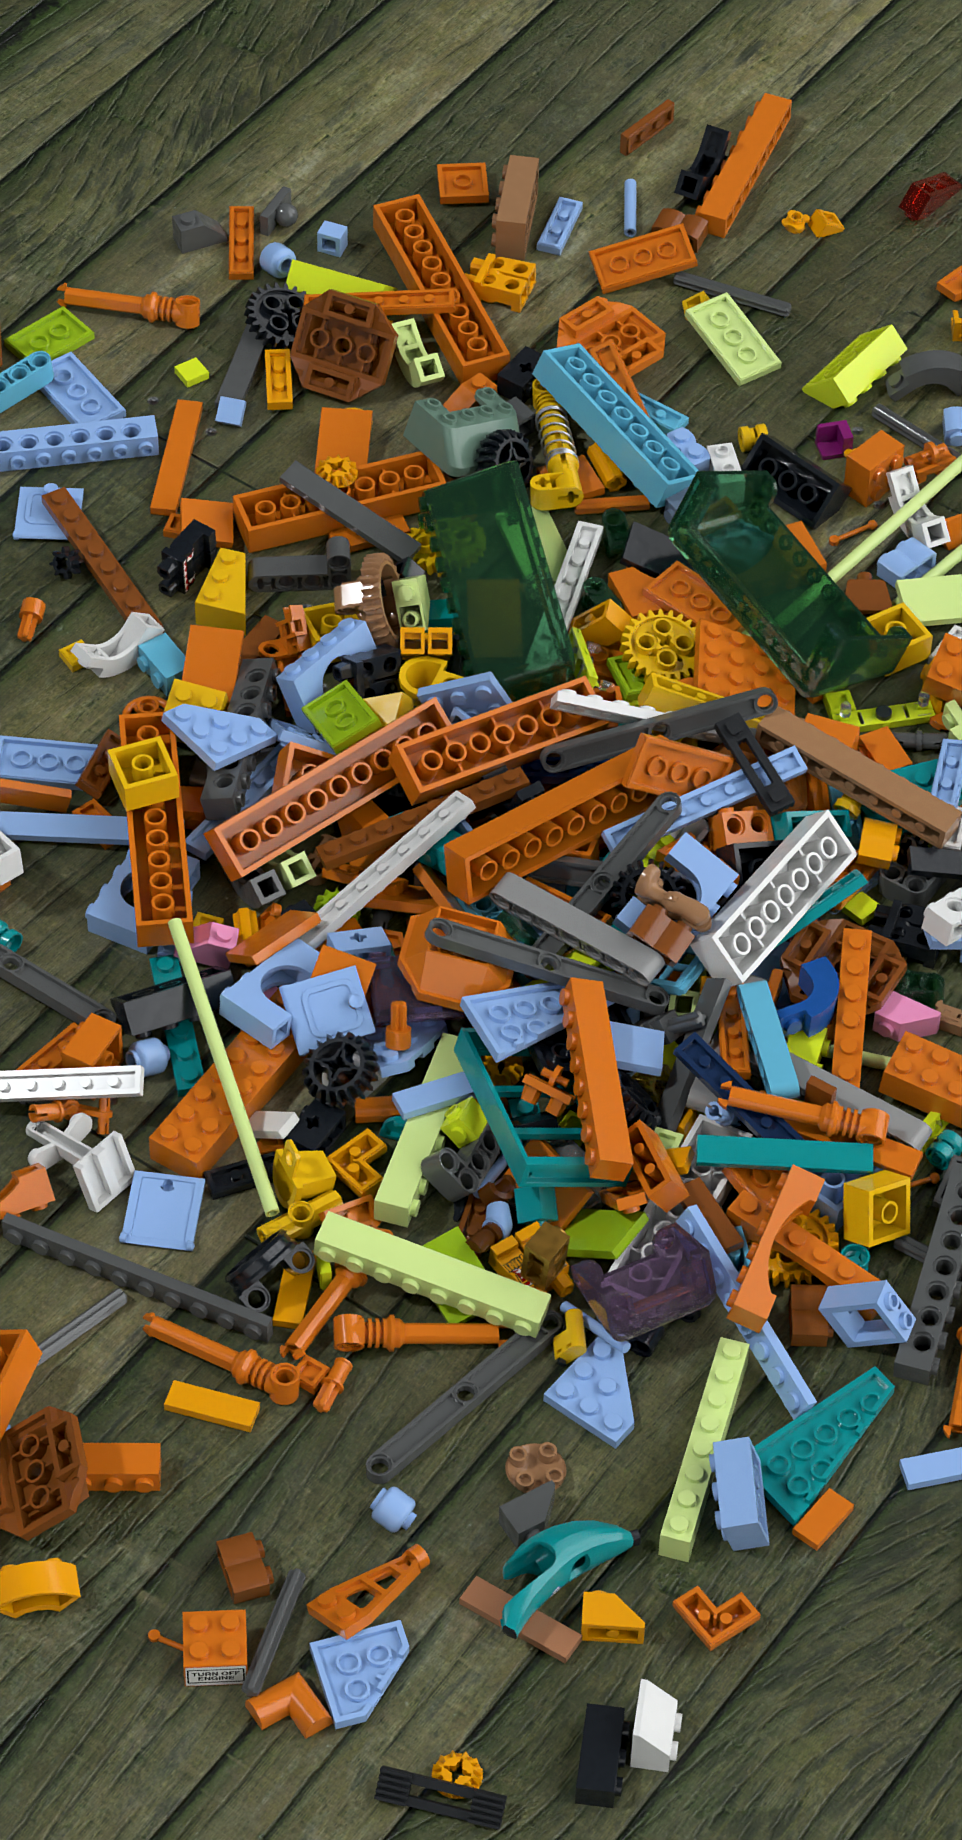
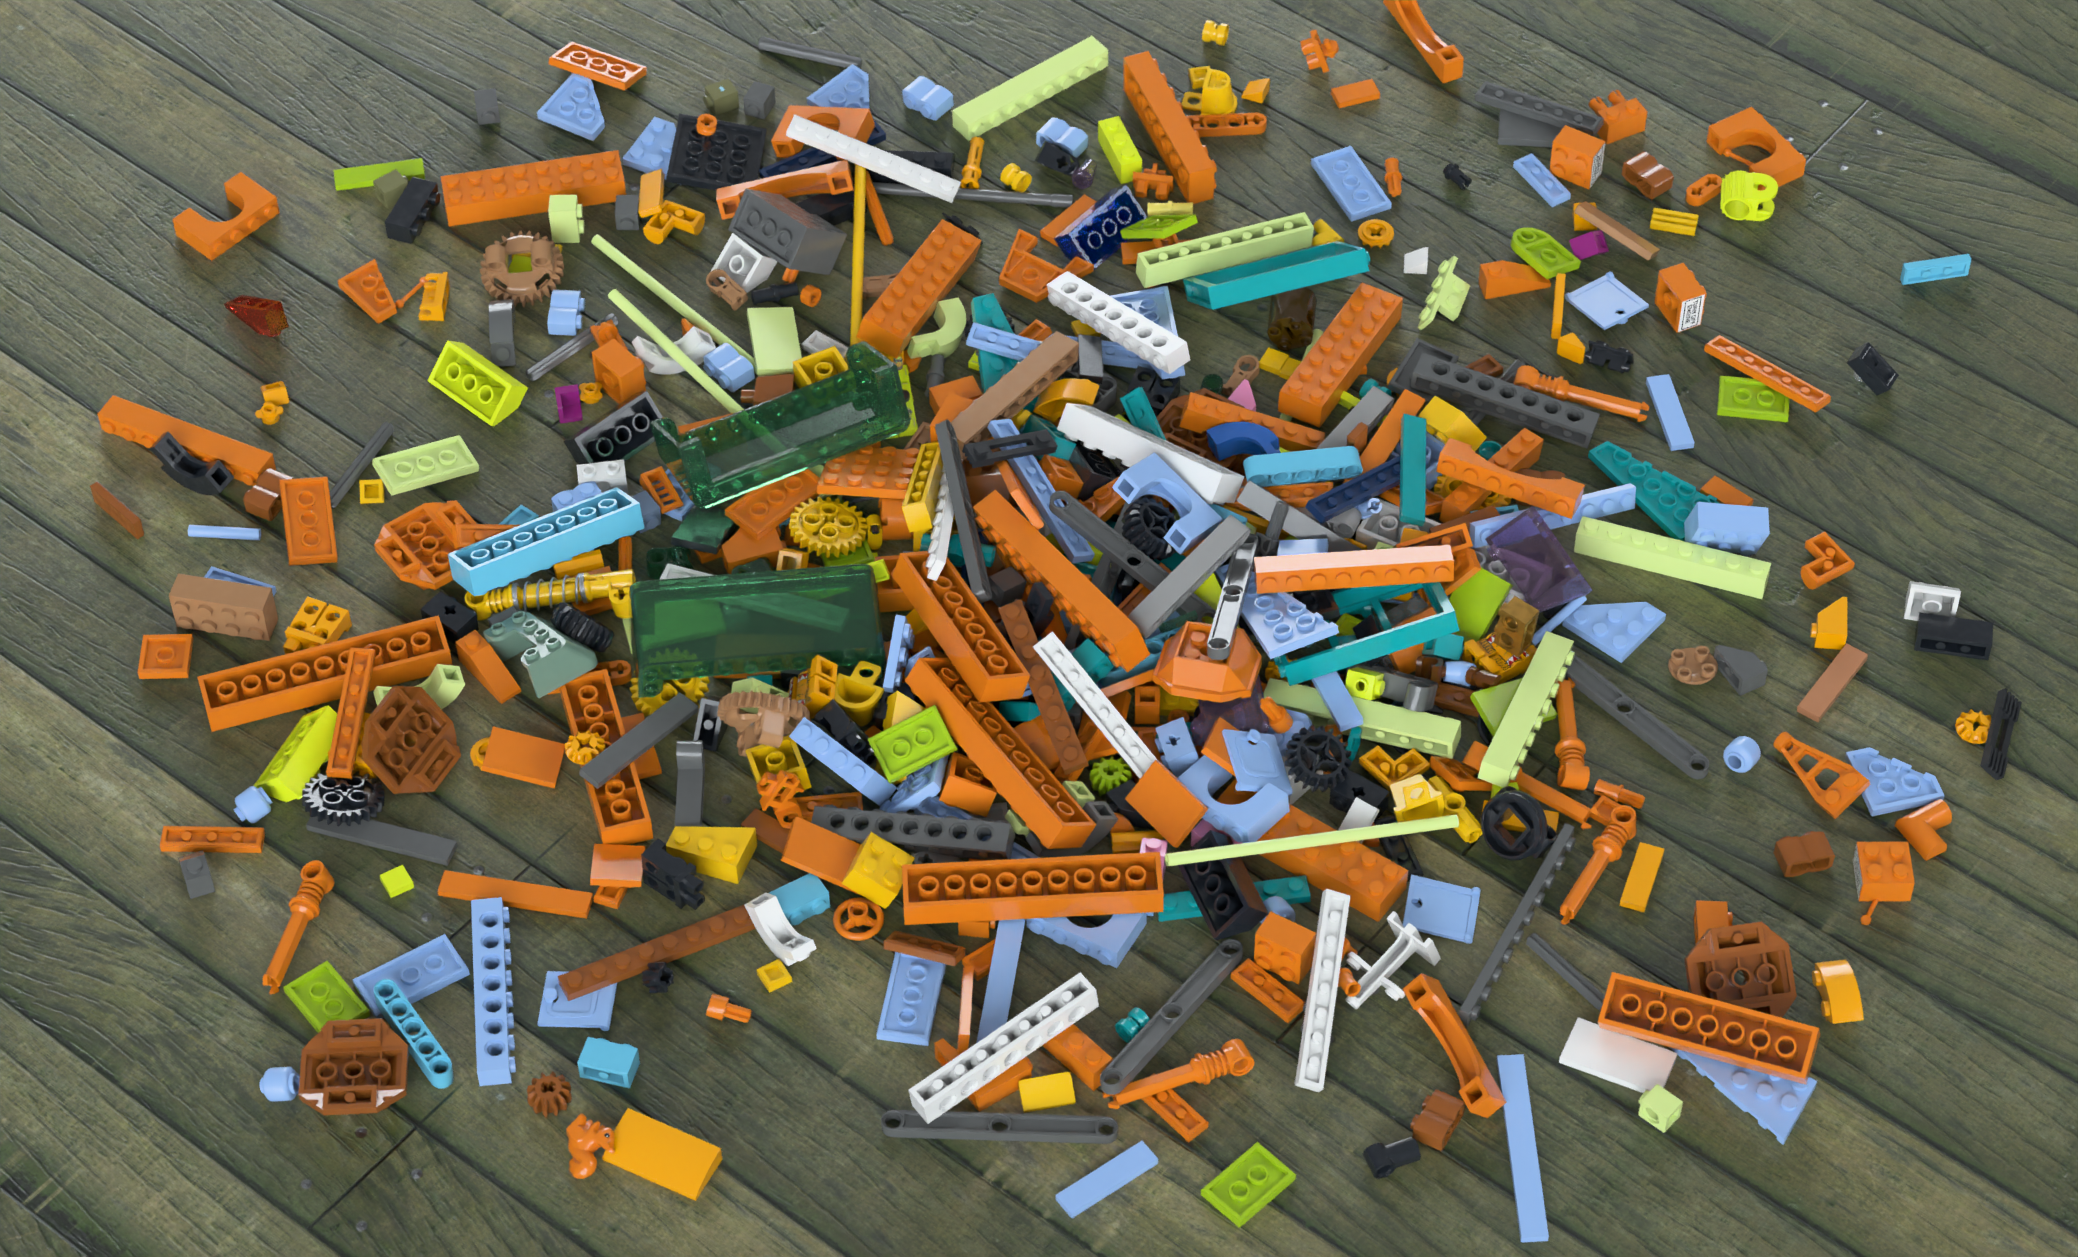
camera: 85 degrees left, 0 degrees up
yellow brick [107,736,179,811] -> none
light blue plate [161,704,277,771] -> none
light blue tile [215,396,247,427] -> none
dark grey axle [241,1568,306,1698] -> none
dark grey tile [260,186,298,236] -> none
light orange plate [265,349,293,410] -> none
light blue plate [317,221,348,257] -> none
teal piece [500,1520,641,1639] -> none
orange hips [521,1065,577,1117] -> none
yellow piece [553,1308,587,1367] -> none
dark orange brick [626,903,695,968] -> none
medium nougat piece [634,864,712,932] -> none
orange piece [717,1081,890,1148] -> none
yellow wheel [738,423,768,452] -> none
light blue window [818,1280,916,1348] -> none
orange hinge [829,520,878,546] -> none

